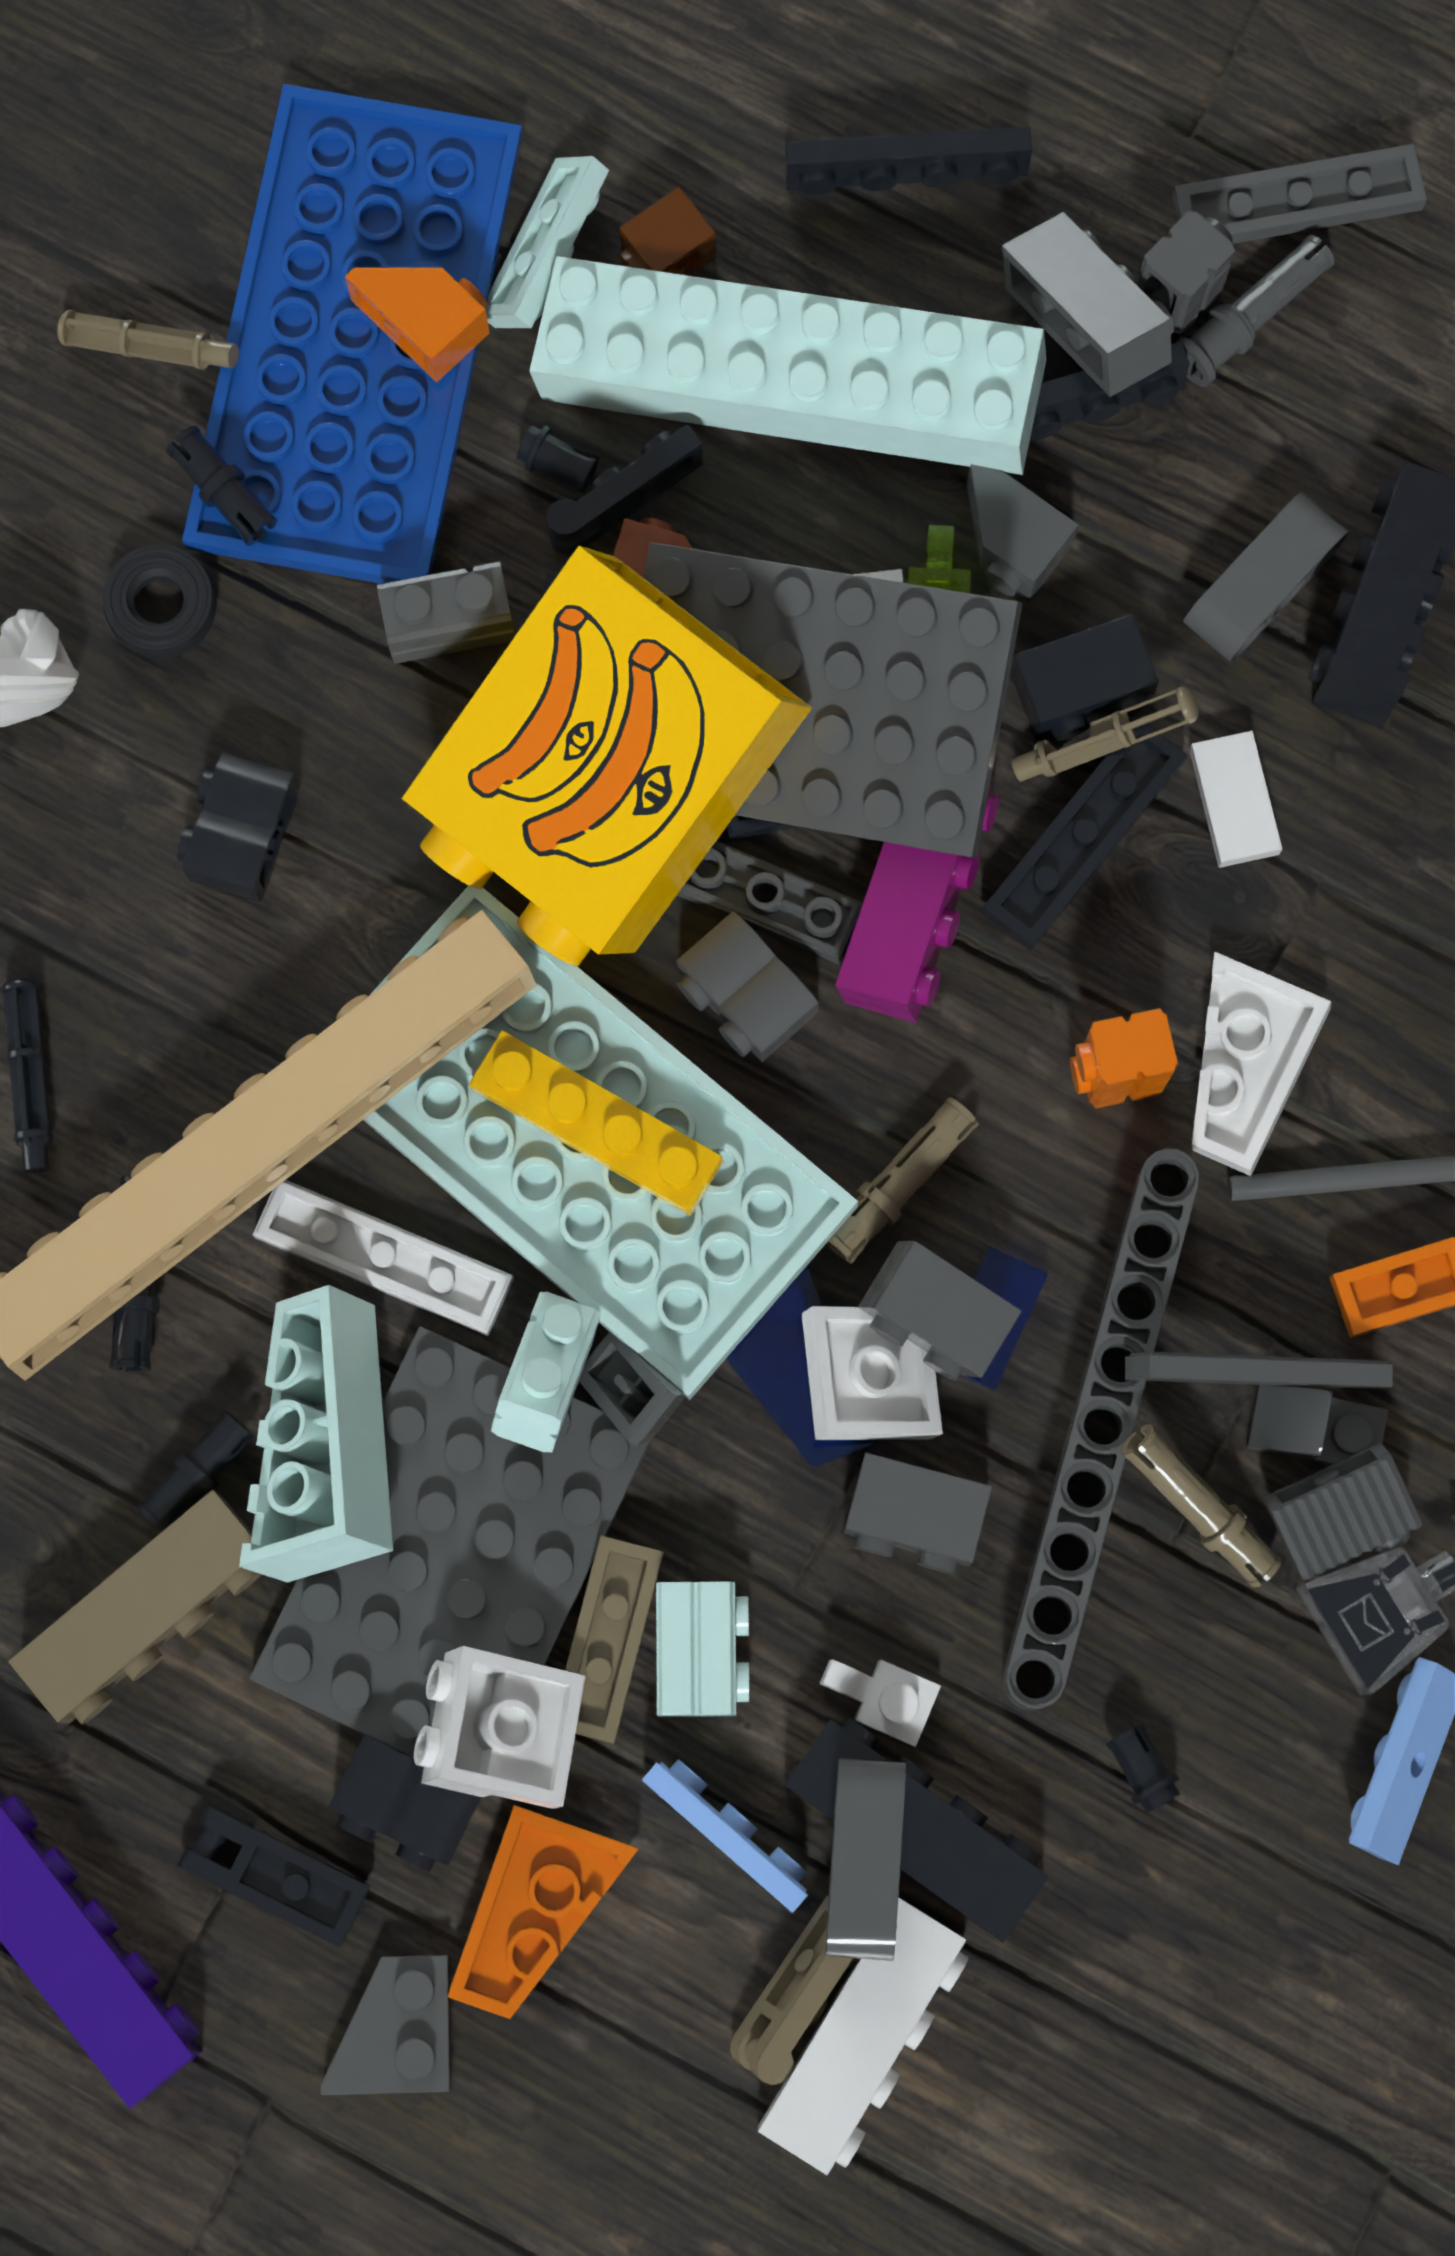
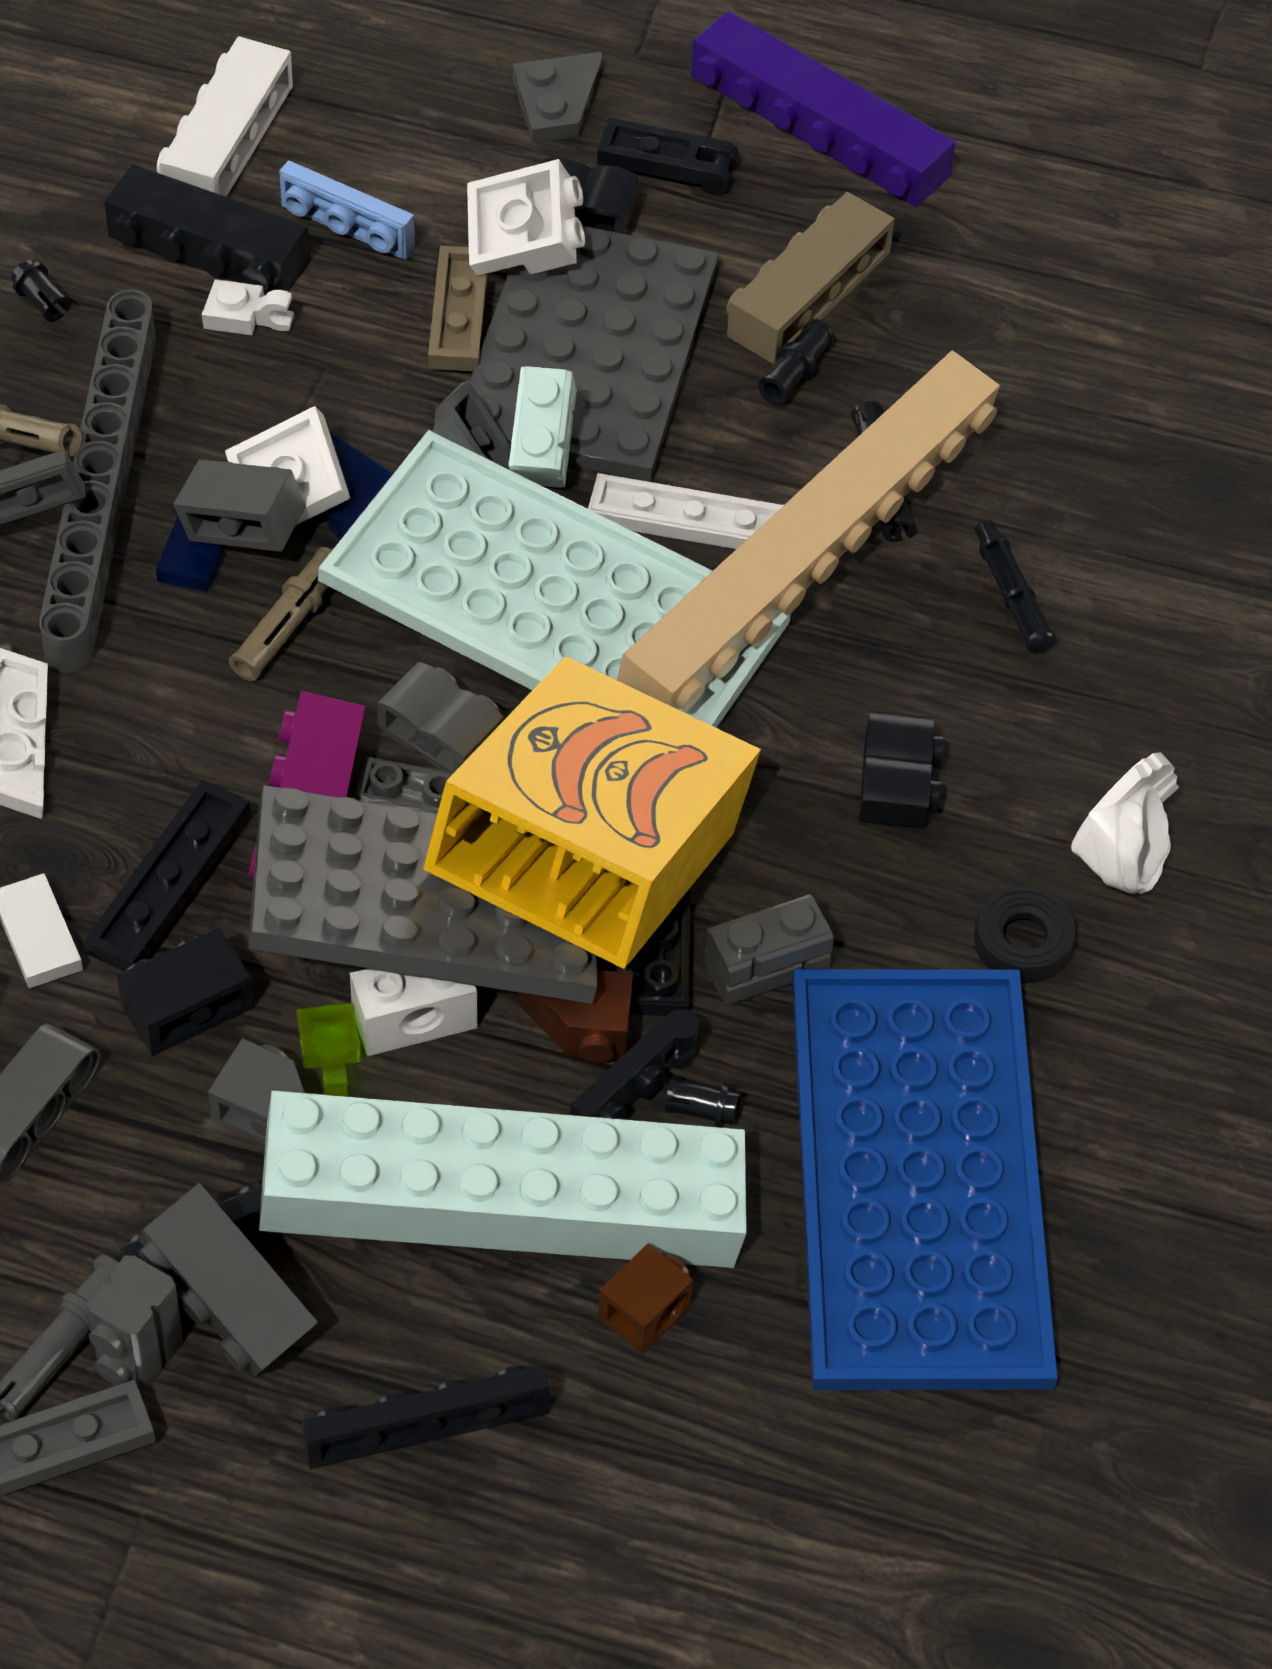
camera: 165 degrees right, 25 degrees down
dark tan piece [57,310,239,370] -> none
black pin [166,425,277,546] -> none
light aqua wedge [239,1285,393,1583] -> none
orange slope [345,268,490,383] -> none
orange wing [447,1805,639,2019] -> none
yellow plate [469,1030,724,1216] -> none
light aqua plate [485,156,609,328] -> none
light aqua brick [656,1582,749,1717] -> none
dark tan plate [730,1896,859,2085] -> none
dark grey beam [826,1758,906,1961] -> none
dark grey brick [844,1453,992,1574] -> none
dark tan piece [1011,686,1198,782] -> none
orange brick [1070,1008,1178,1109] -> none

